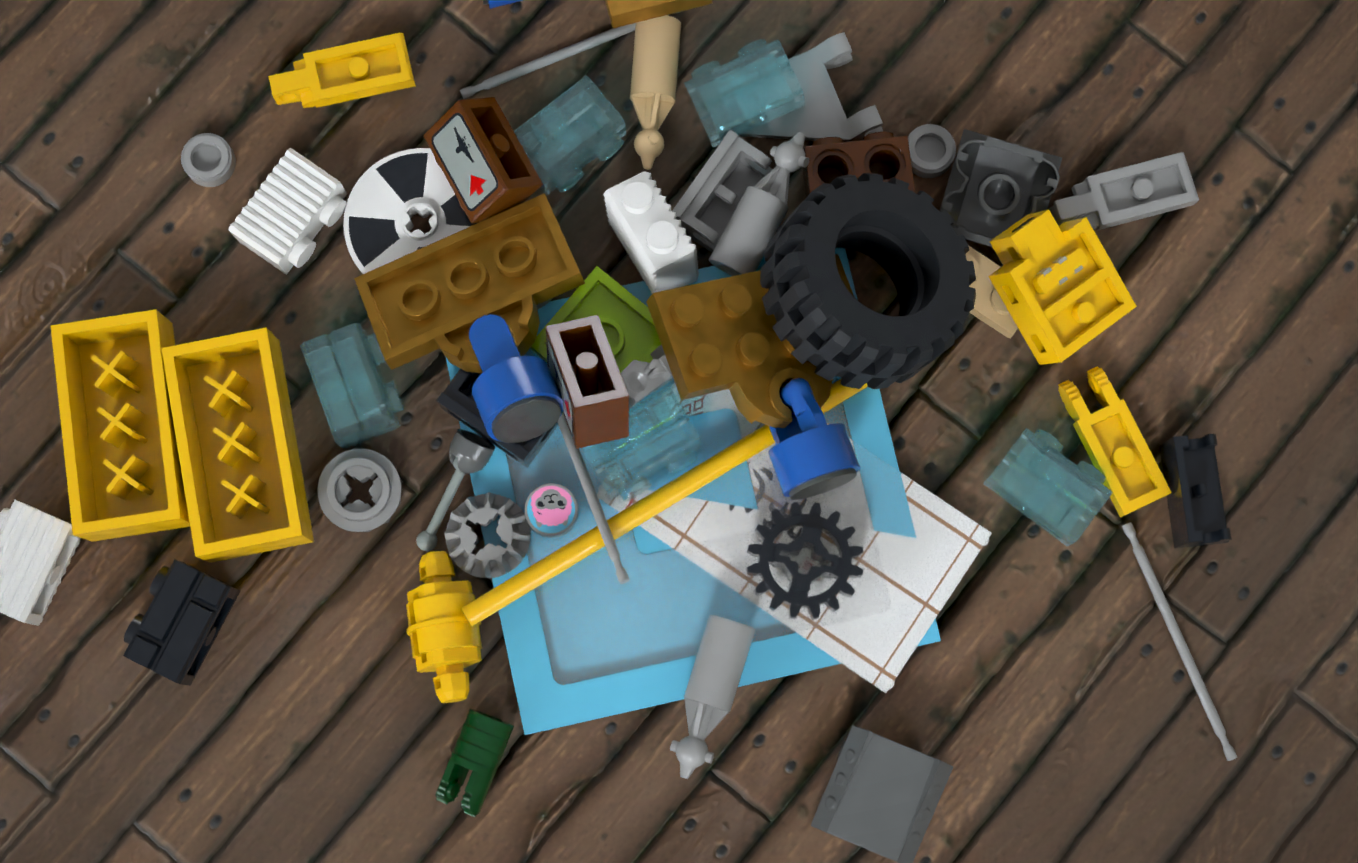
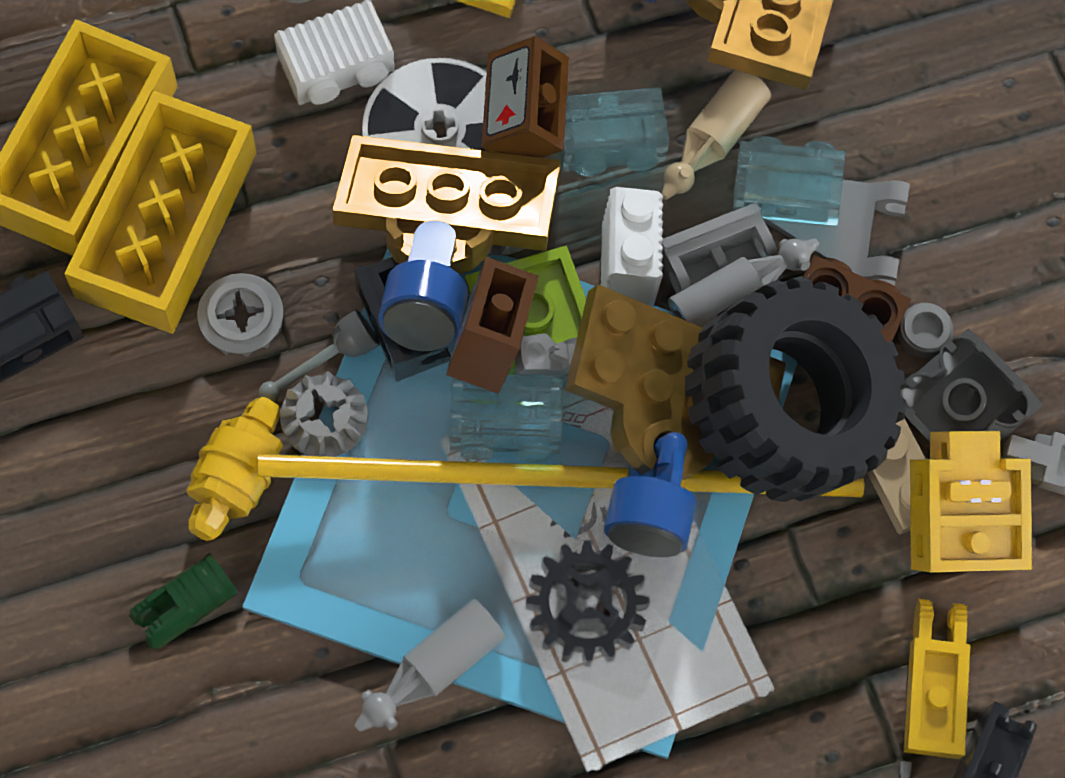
camera: 25 degrees right, 10 degrees down
clear light blue brick [300,323,405,448] -> none
light grey piece [460,11,682,99] -> none
tile [525,483,579,538] -> none
light grey piece [541,358,630,584] -> none
clear light blue brick [983,428,1112,547] -> none

